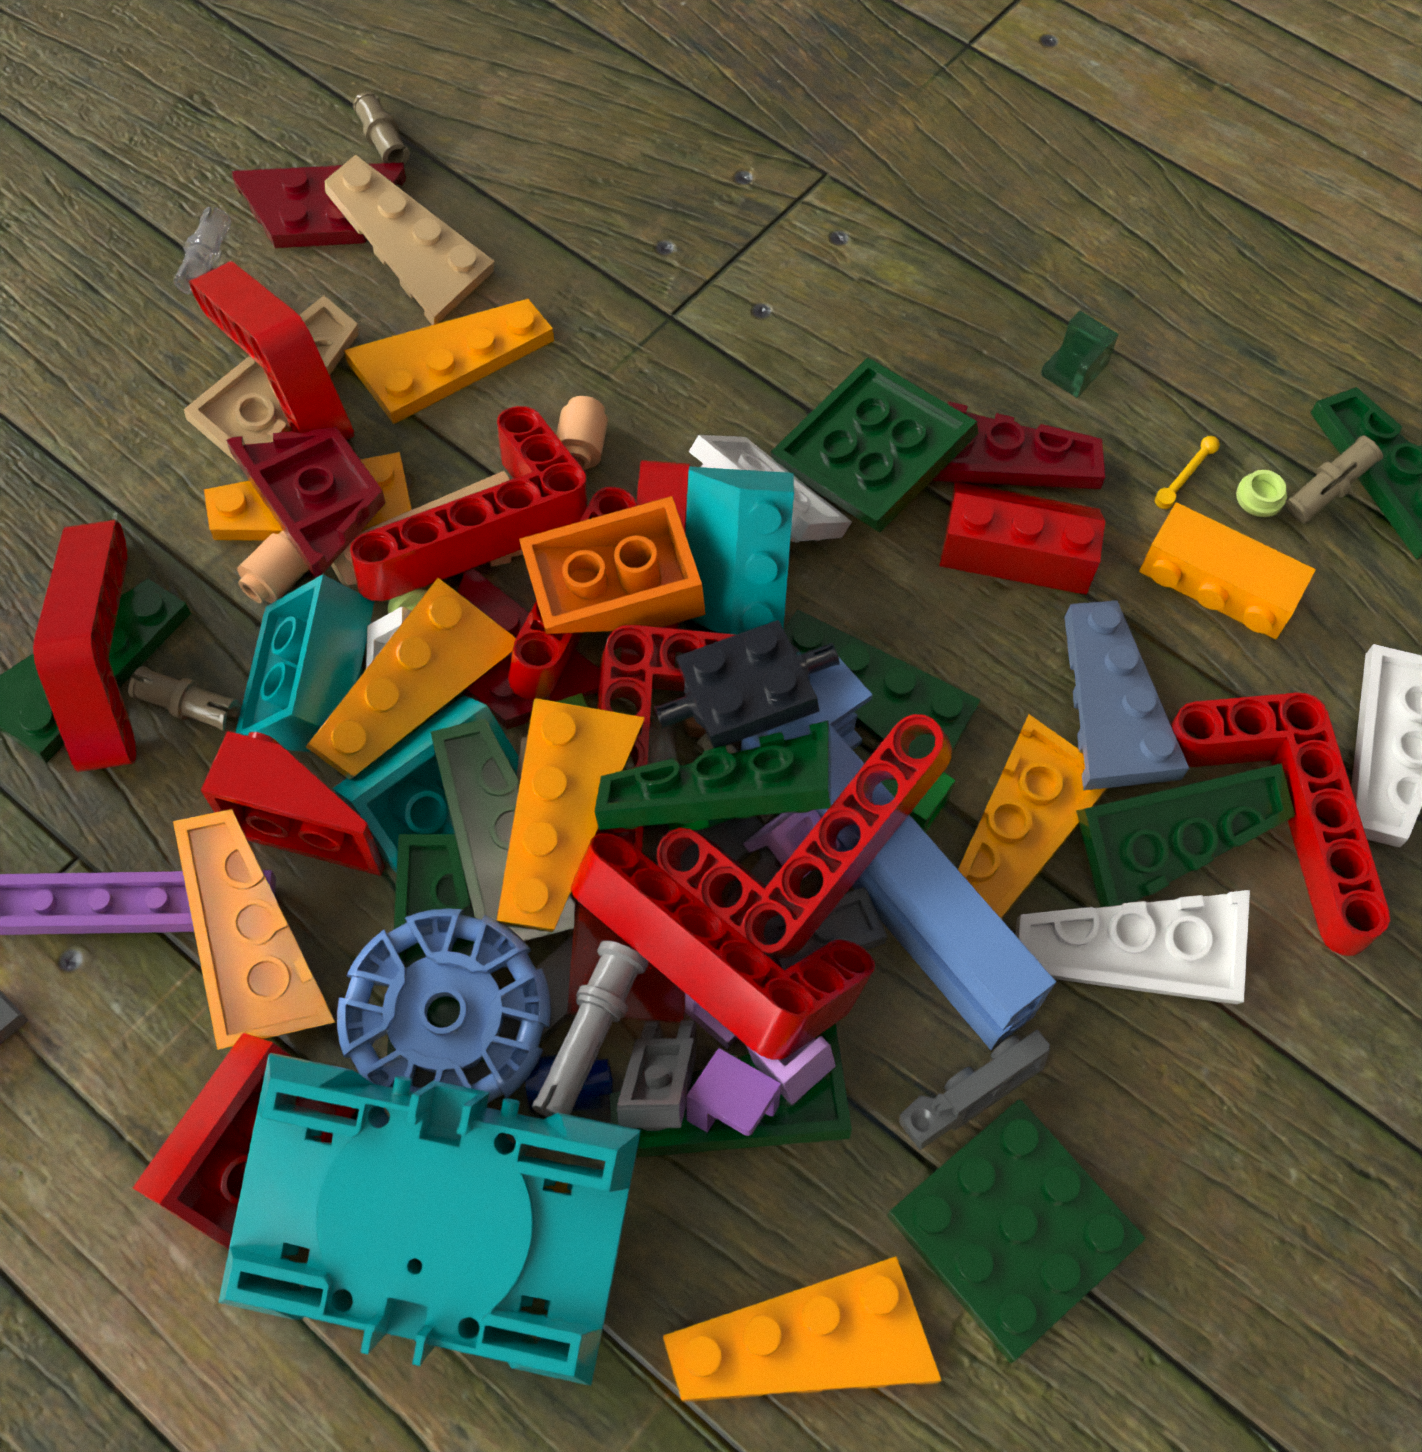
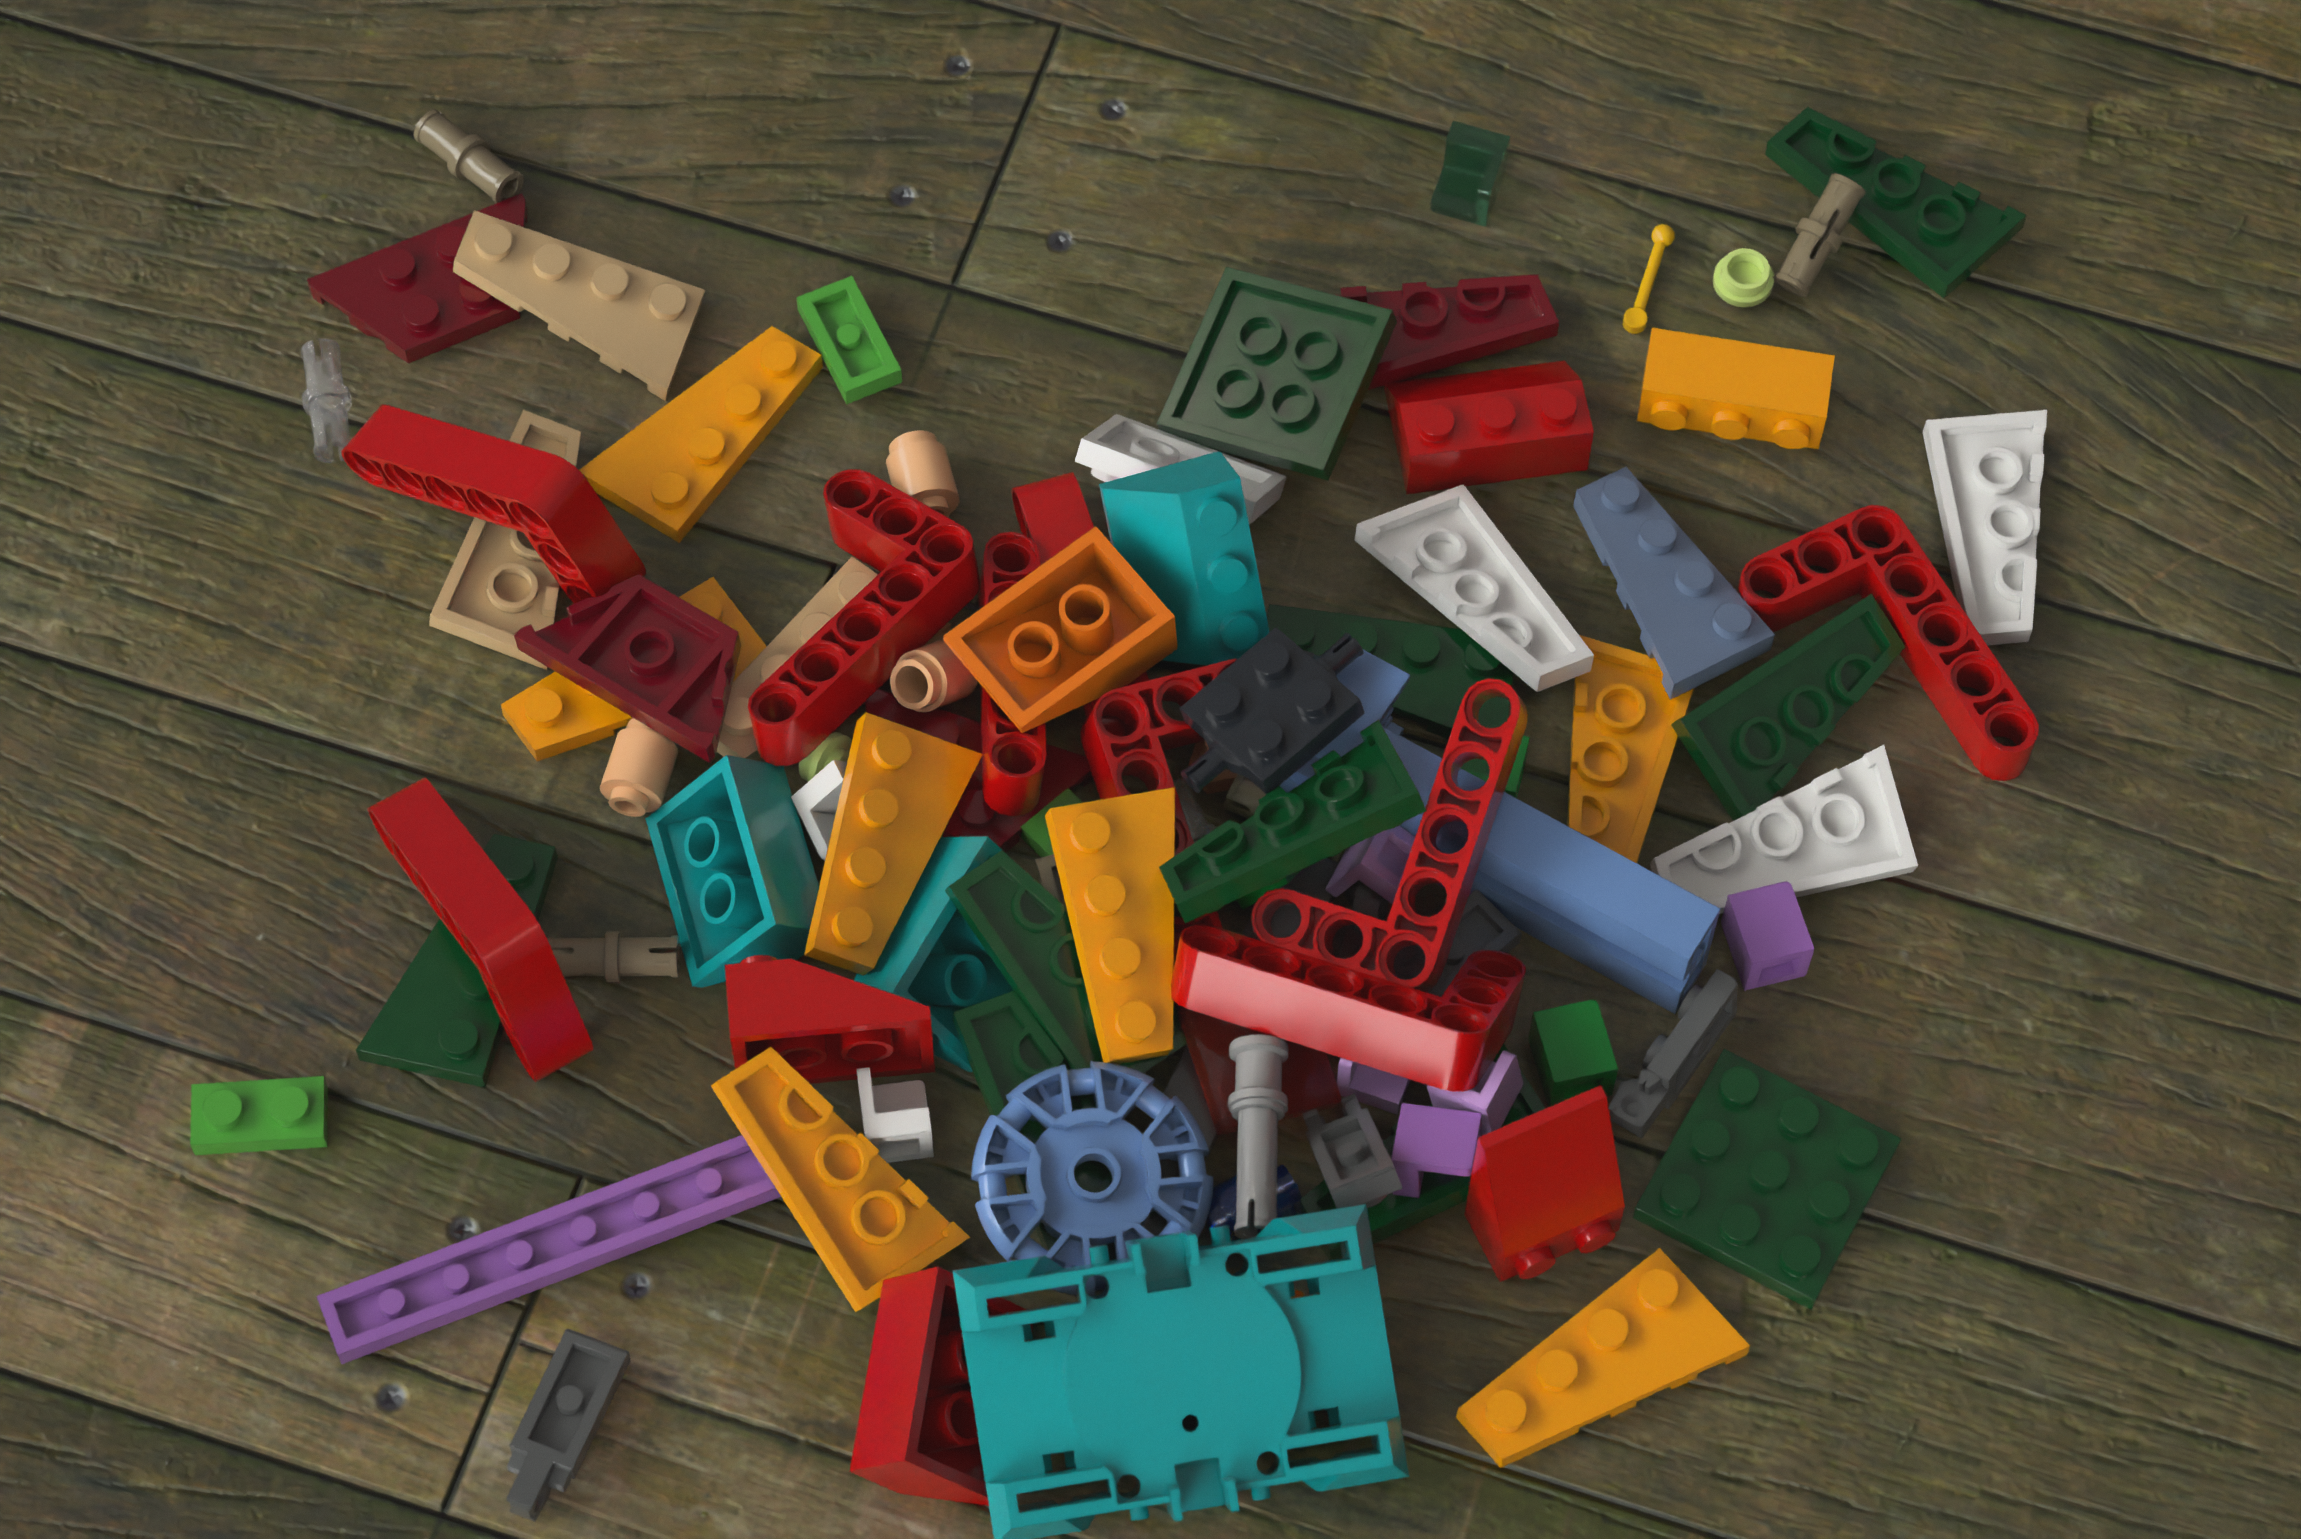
camera: 20 degrees left, 0 degrees up
none -> bright green plate [796,276,902,405]
none -> white panel [856,1067,934,1163]
none -> light nougat brick [890,639,978,712]
none -> white wing [1355,484,1594,692]
none -> red slope [1464,1085,1625,1282]
none -> green panel [1528,1000,1618,1107]
none -> medium lavender panel [1721,881,1814,991]

